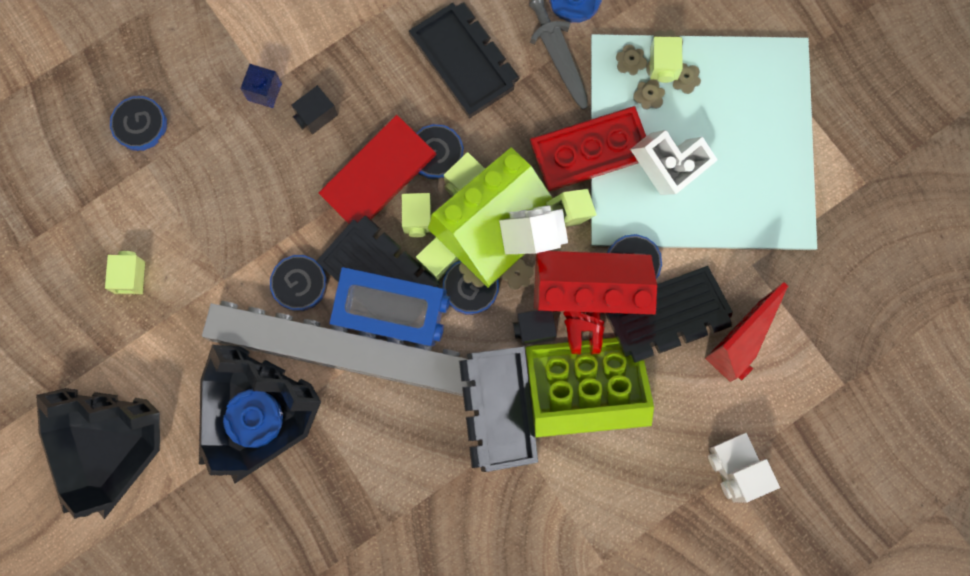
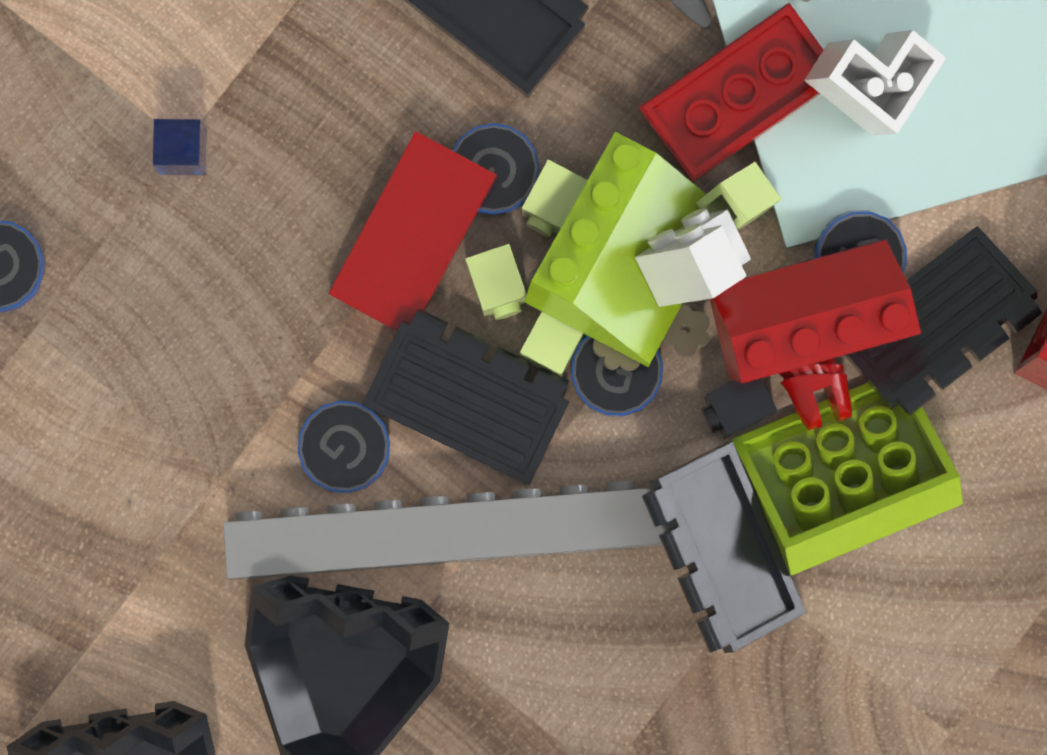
camera: 15 degrees left, 5 degrees up
yellowish green brick [105,251,145,294] -> none
blue tile [223,389,283,448] -> none
black brick [291,85,338,135] -> none
blue piece [329,267,450,346] -> none

